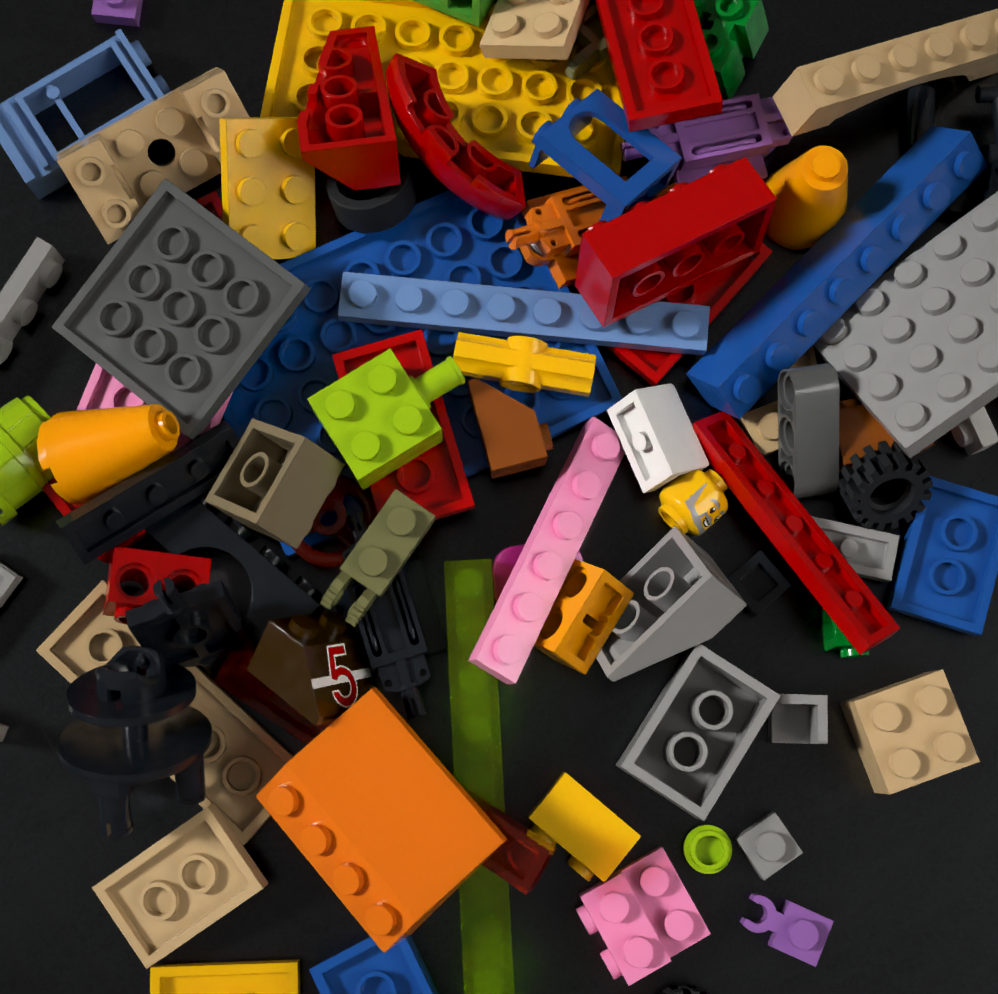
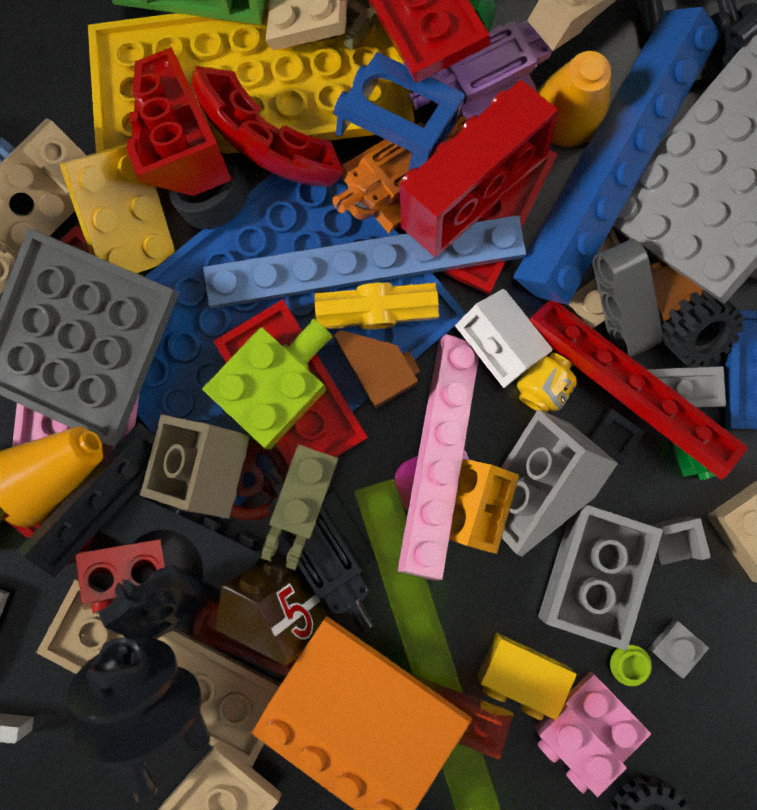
camera: 10 degrees left, 5 degrees up
medium lavender plate [740,893,834,967] -> none

